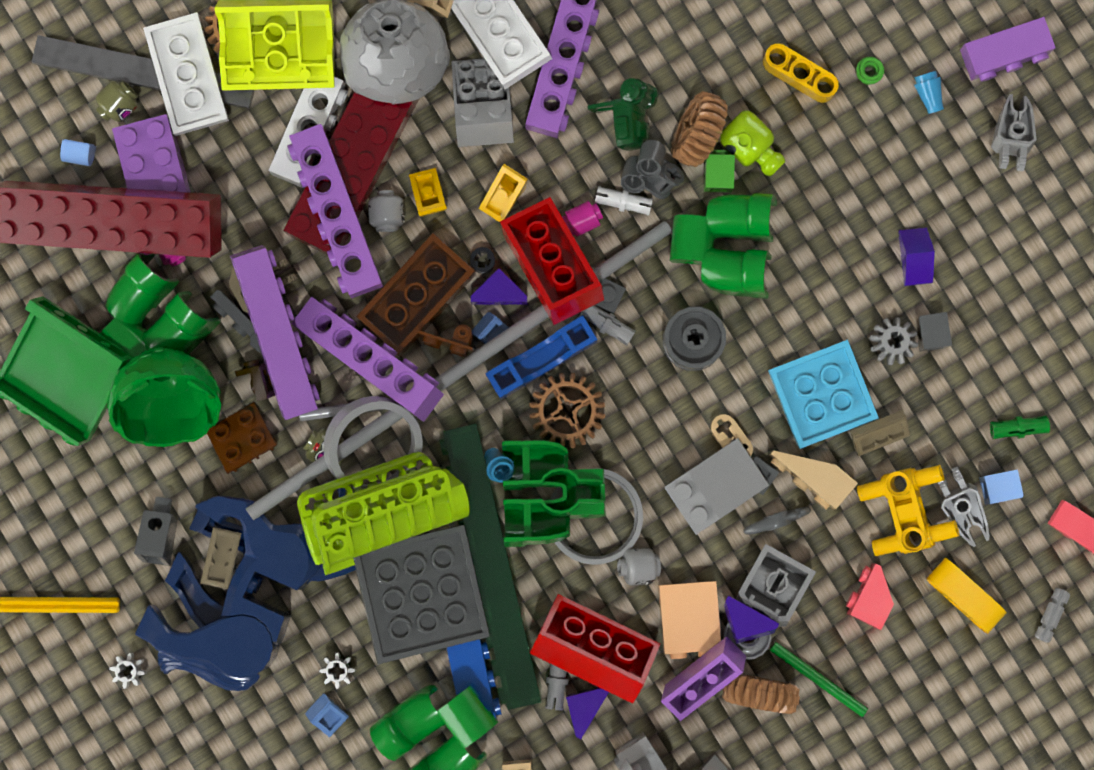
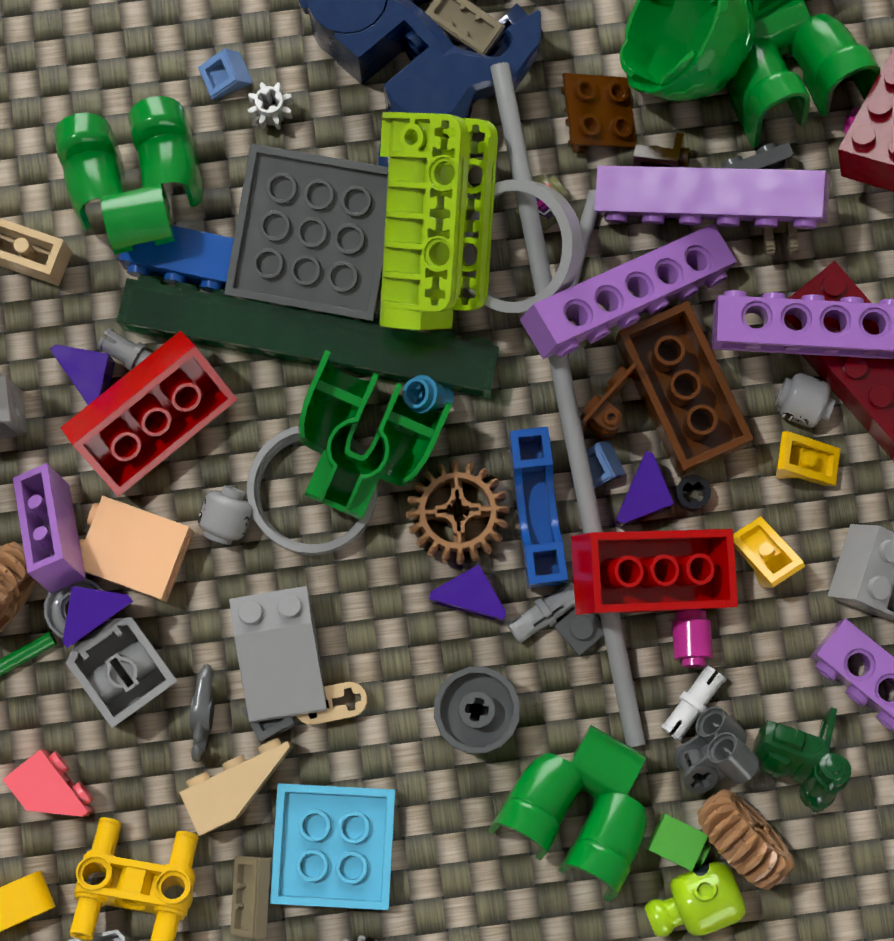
camera: 115 degrees right, 5 degrees down
none -> dark purple slope [429,564,506,623]

